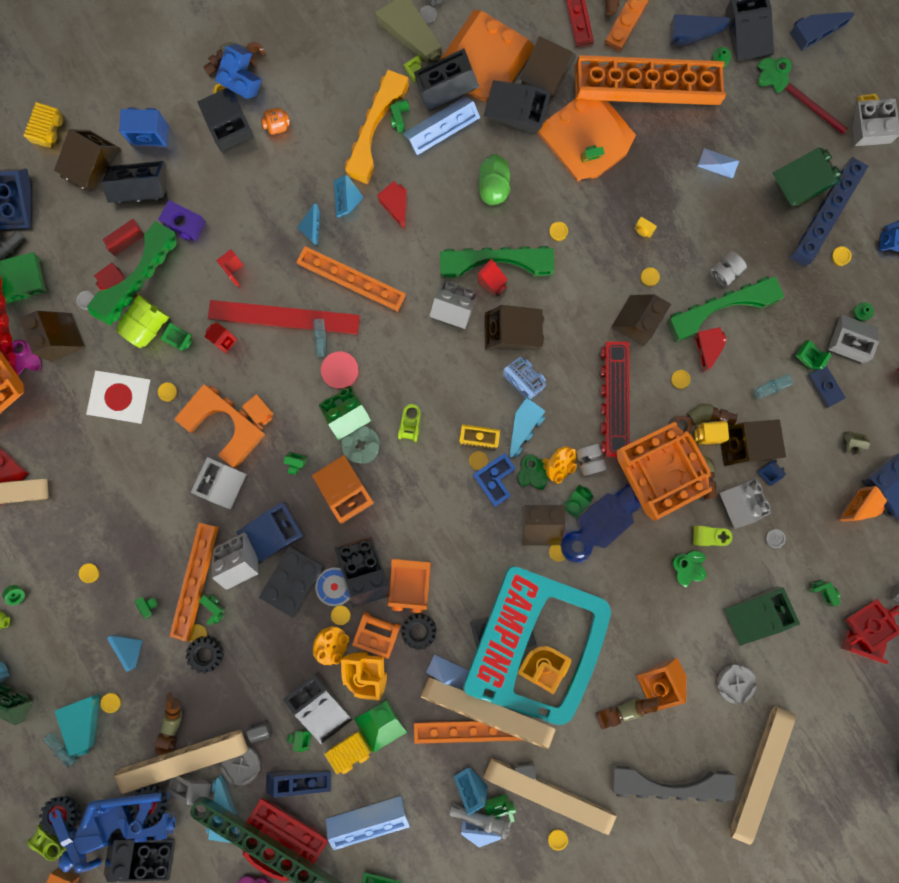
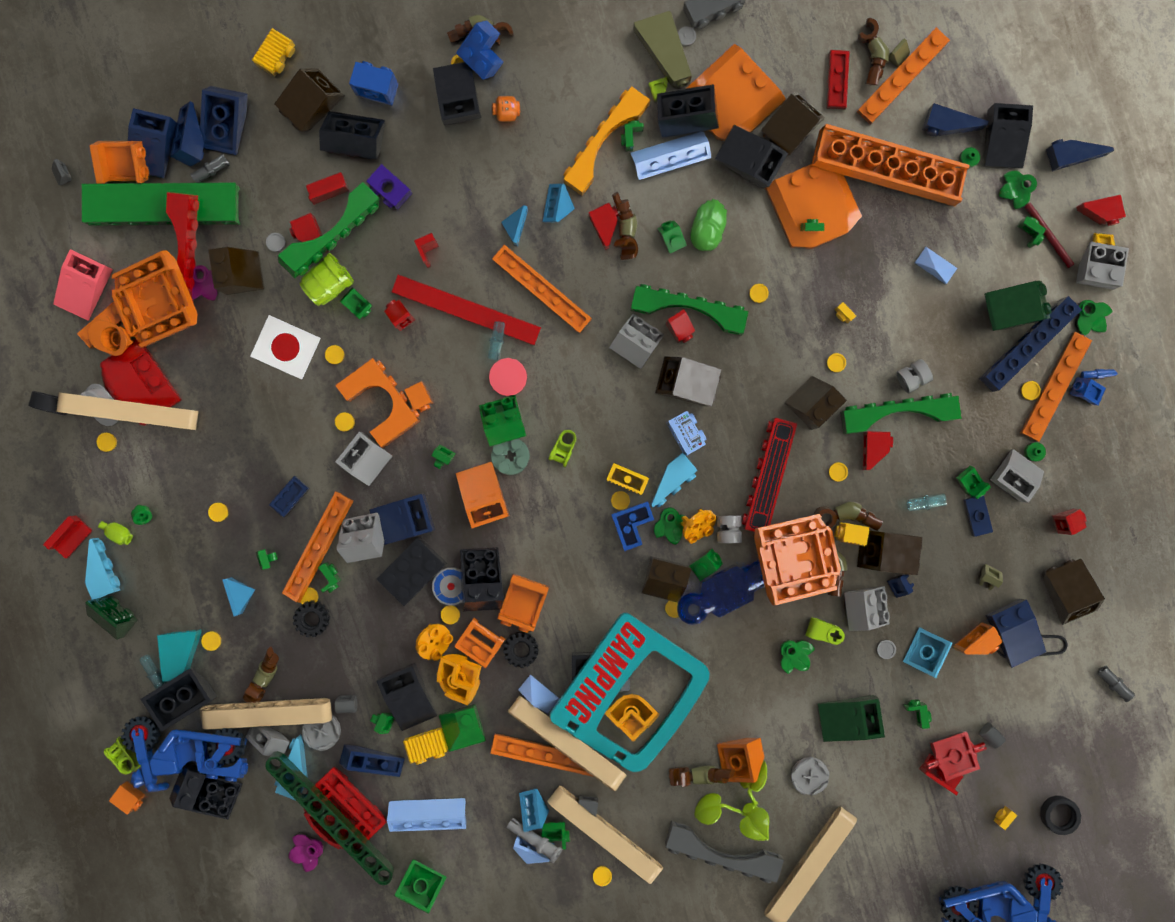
camera: 10 degrees right, 5 degrees up
none -> black slope [140,668,217,732]
none -> dark blue plate [269,476,310,517]
none -> yellow tile [335,412,355,432]
none -> reddish brown piece [612,192,638,260]
none -> green bracket [657,220,687,254]
none -> lime plant [694,760,770,841]
none -> medium azure slope [903,627,953,678]
none -> green bracket [1017,216,1046,248]
none -> orange plate [1020,332,1092,442]
none -> red slope [1076,195,1126,226]
none -> green plate [1077,300,1113,335]

